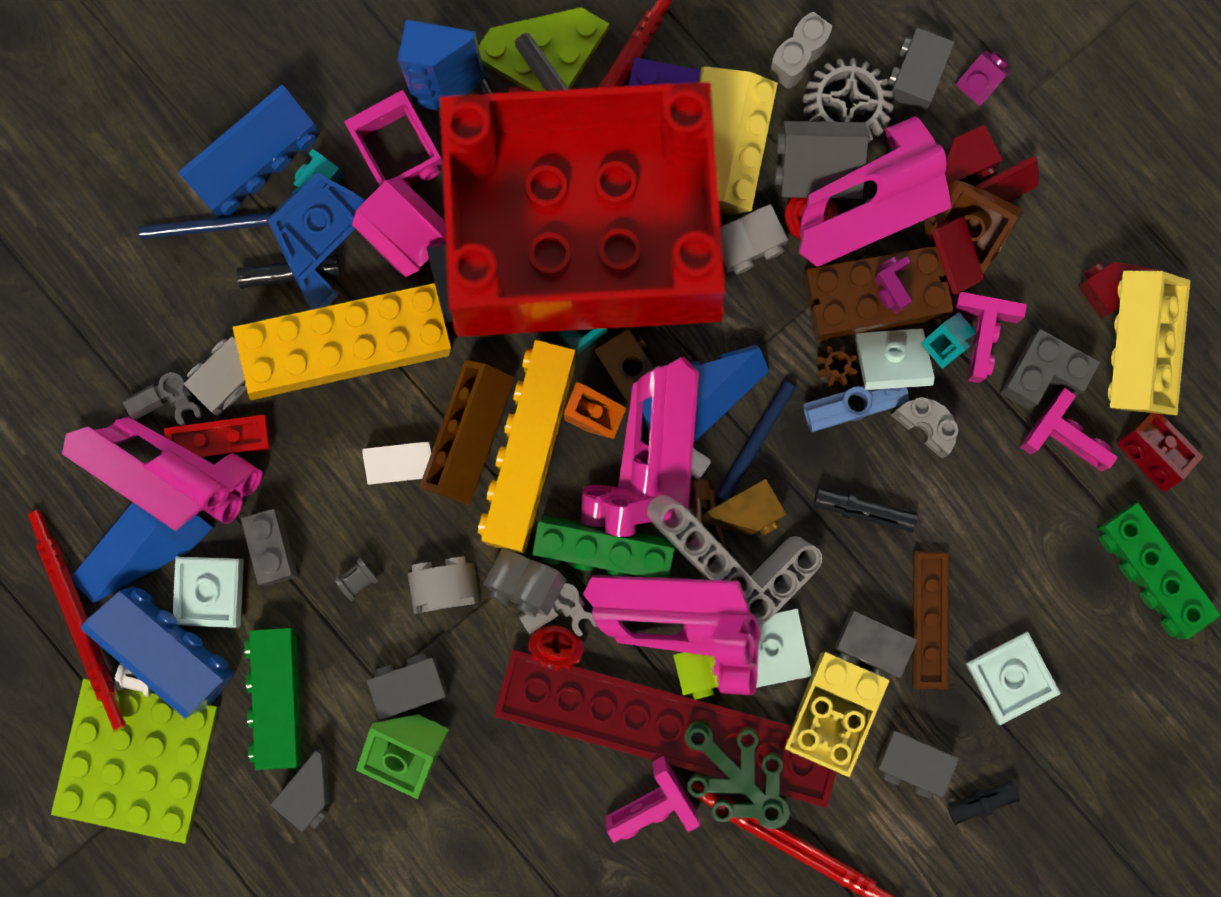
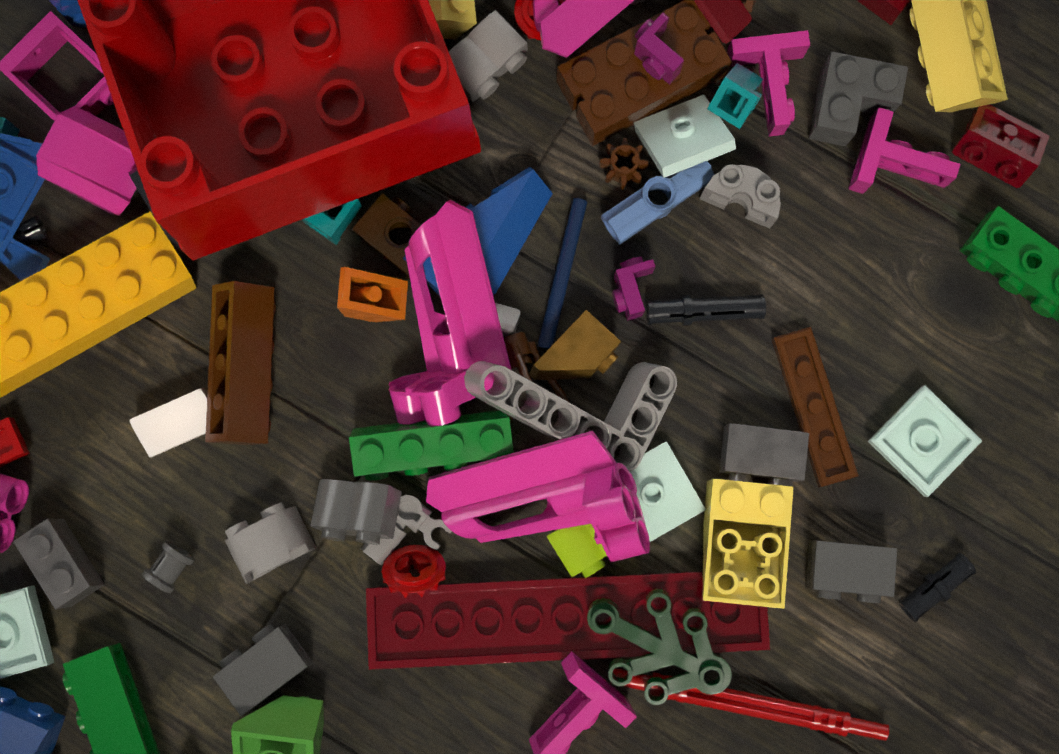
camera: 20 degrees left, 0 degrees up
yellow brick [478,340,577,554] -> none
none -> magenta bracket [612,257,656,321]

